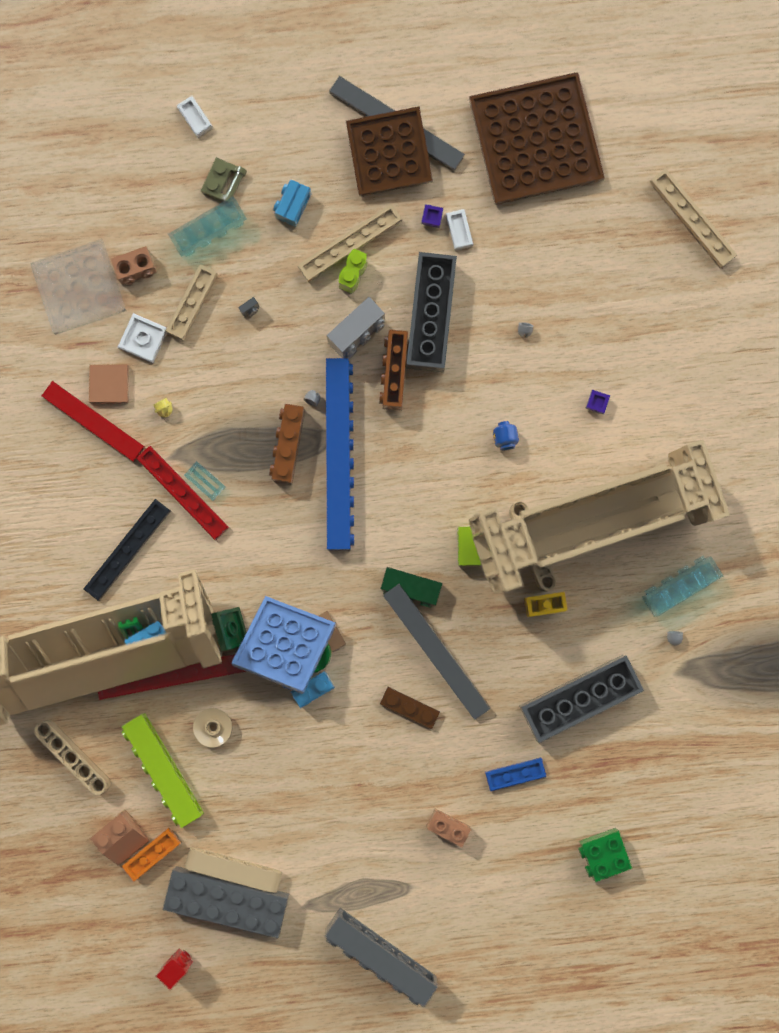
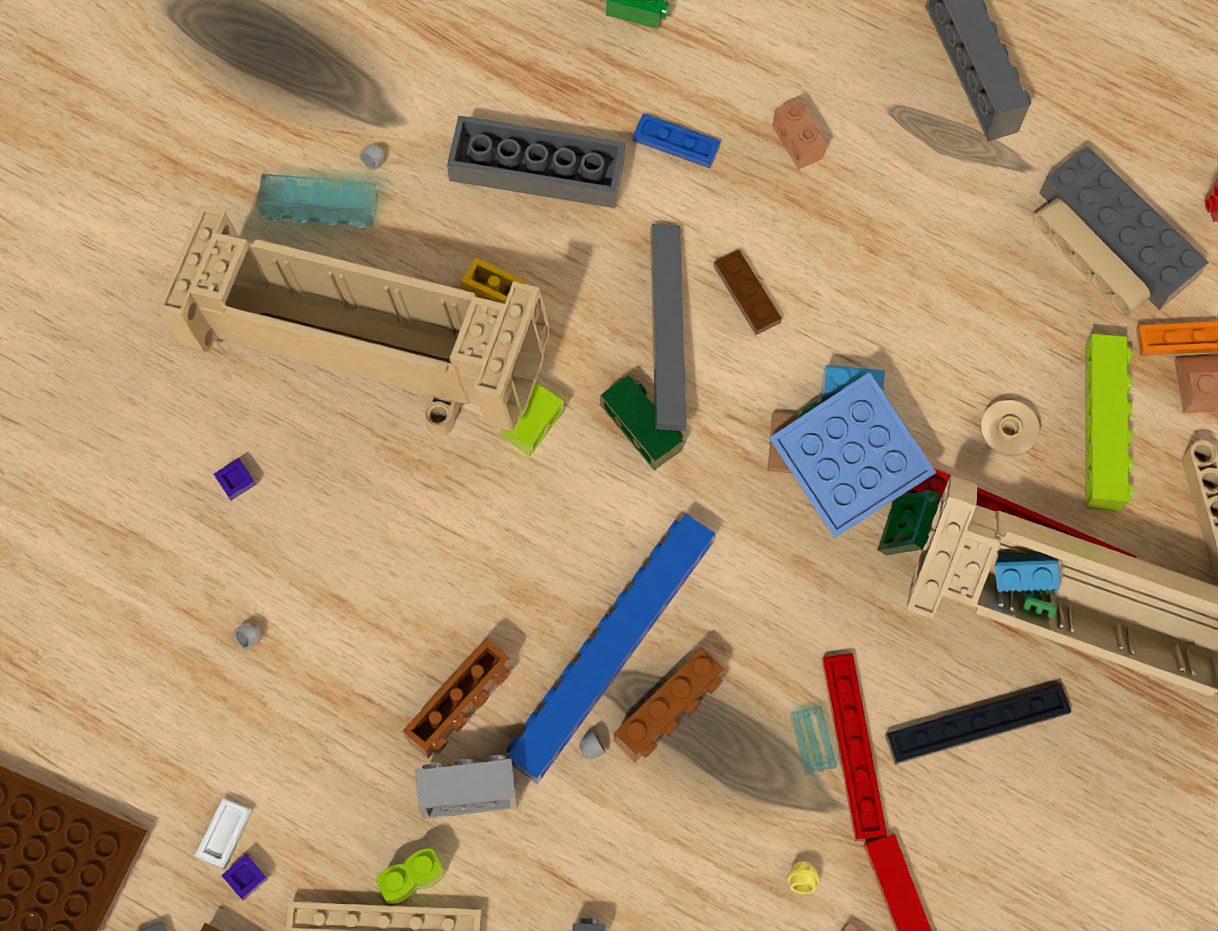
camera: 145 degrees left, 15 degrees down
dark grey brick [406,252,457,373] -> none
blue head [493,421,519,451] -> none

